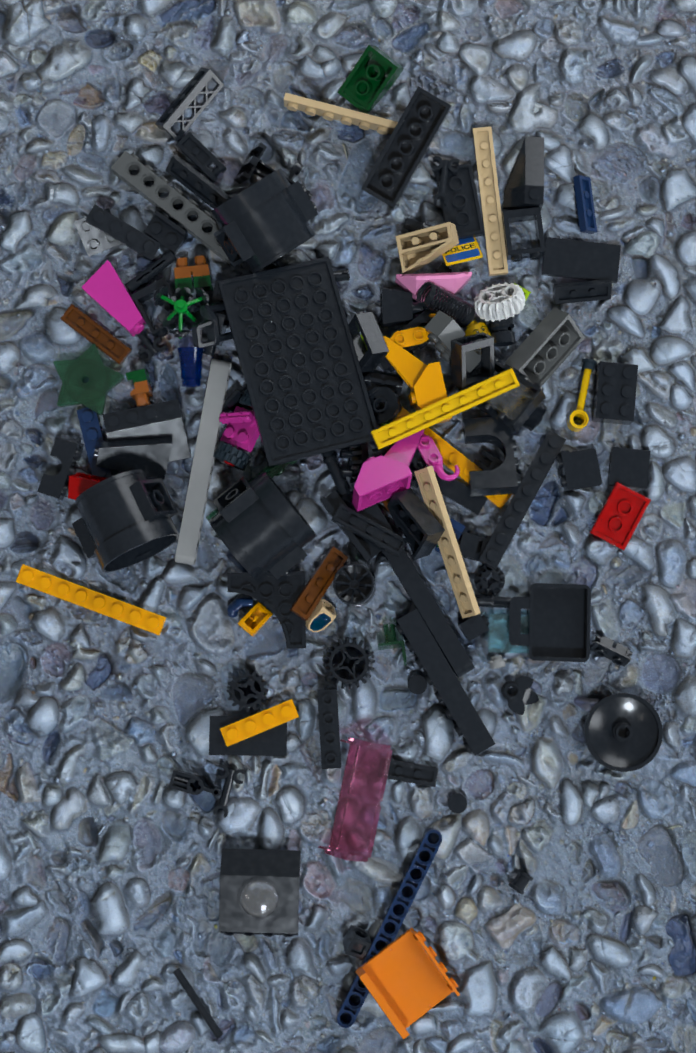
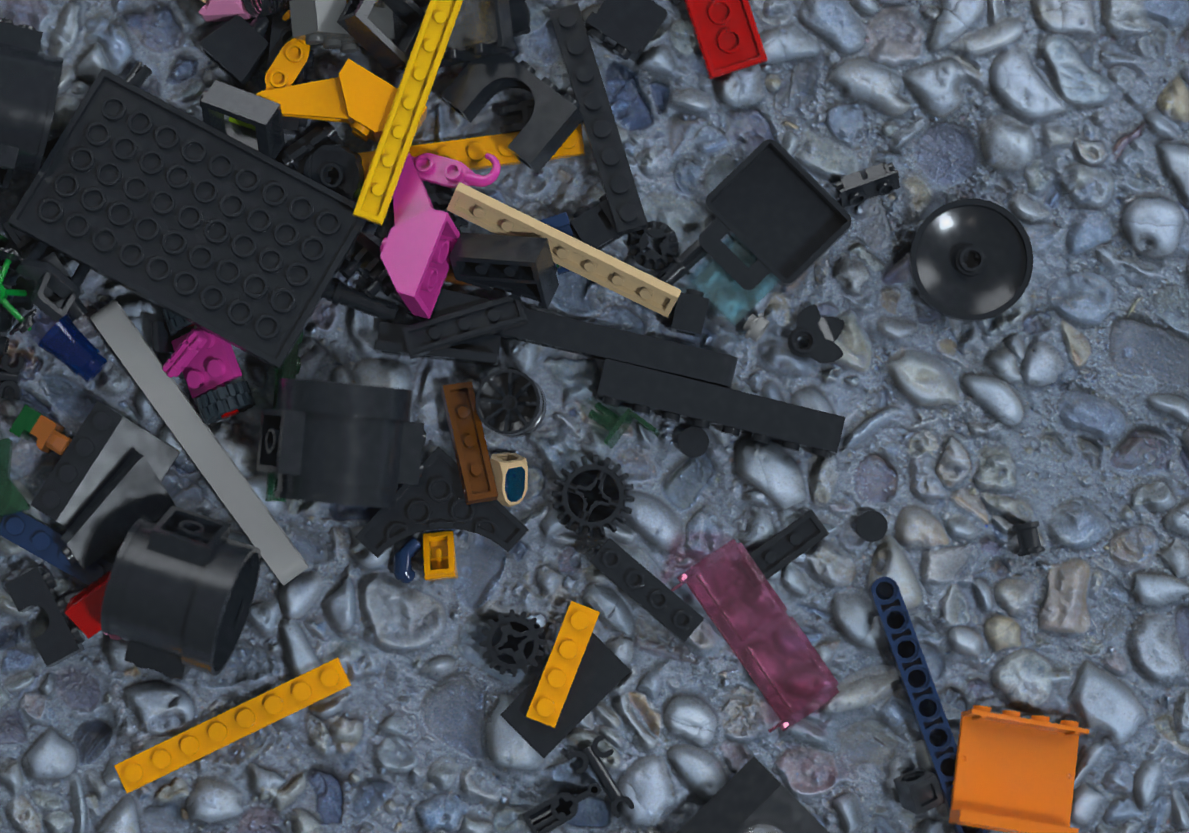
camera: 40 degrees left, 0 degrees up
black tile [436,473,488,515] -> none

